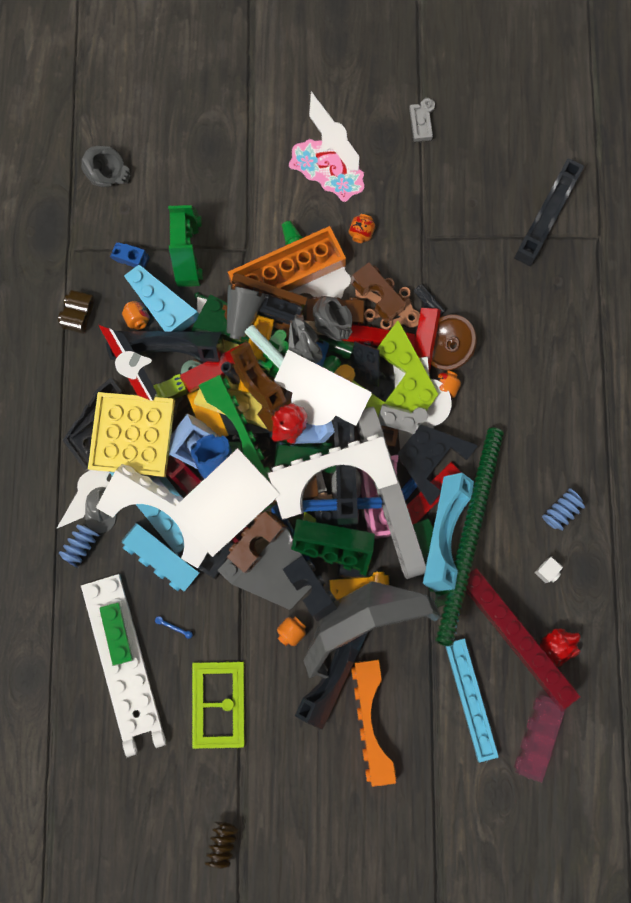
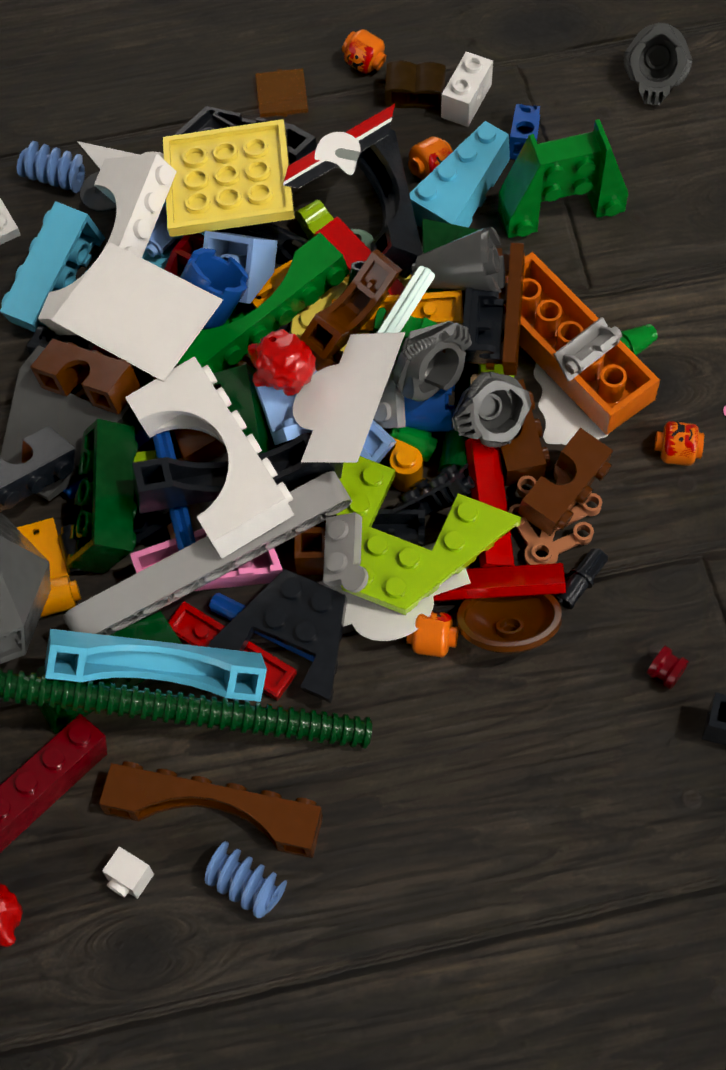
camera: 80 degrees right, 15 degrees down
none -> reddish brown arch [99,761,323,858]
none -> clear orange piece [256,68,308,118]
none -> orange head [341,29,387,74]
none -> white brick [441,51,493,127]
none -> light grey hinge [554,317,622,381]
none -> dark red wheel [646,645,690,690]

